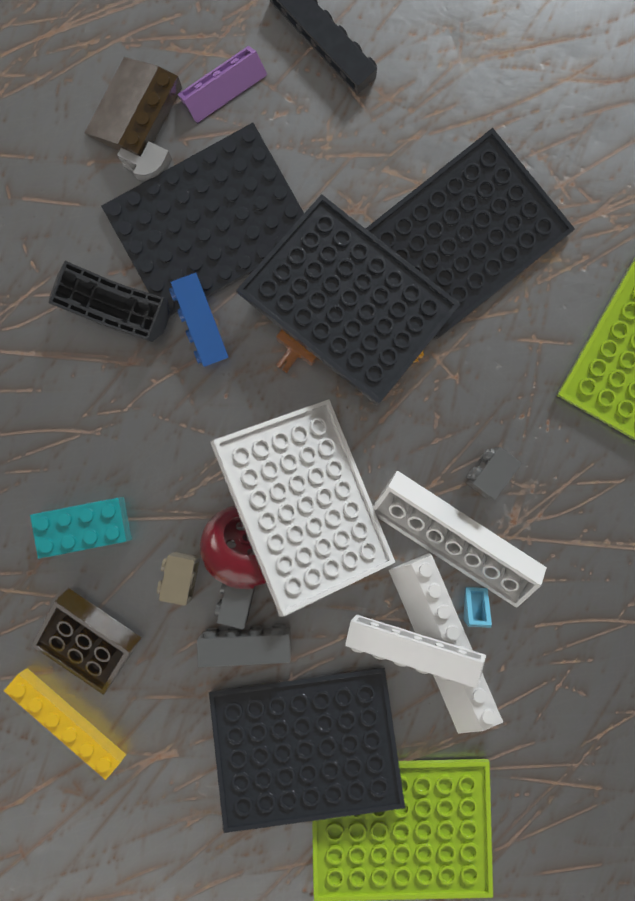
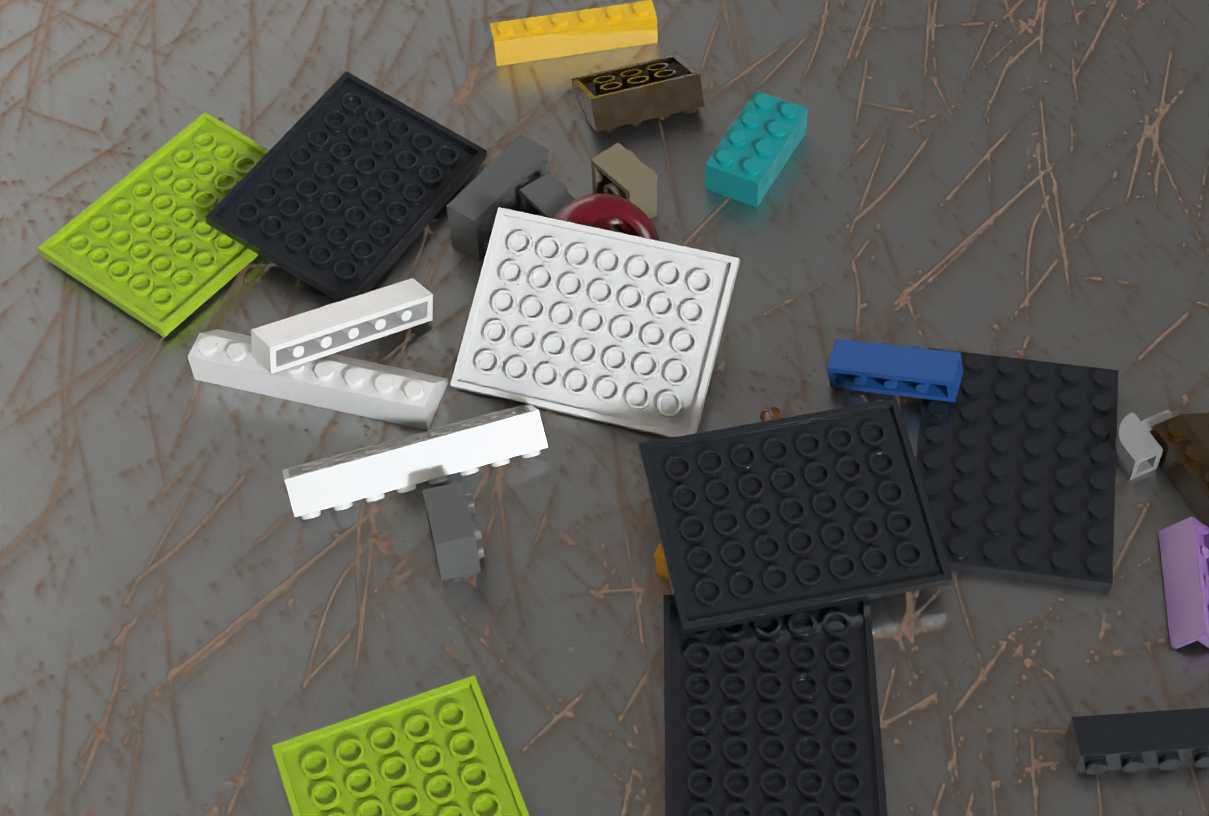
camera: 130 degrees right, 35 degrees down
black piece [48,261,170,342] -> none
medium azure slope [463,587,492,628] -> none

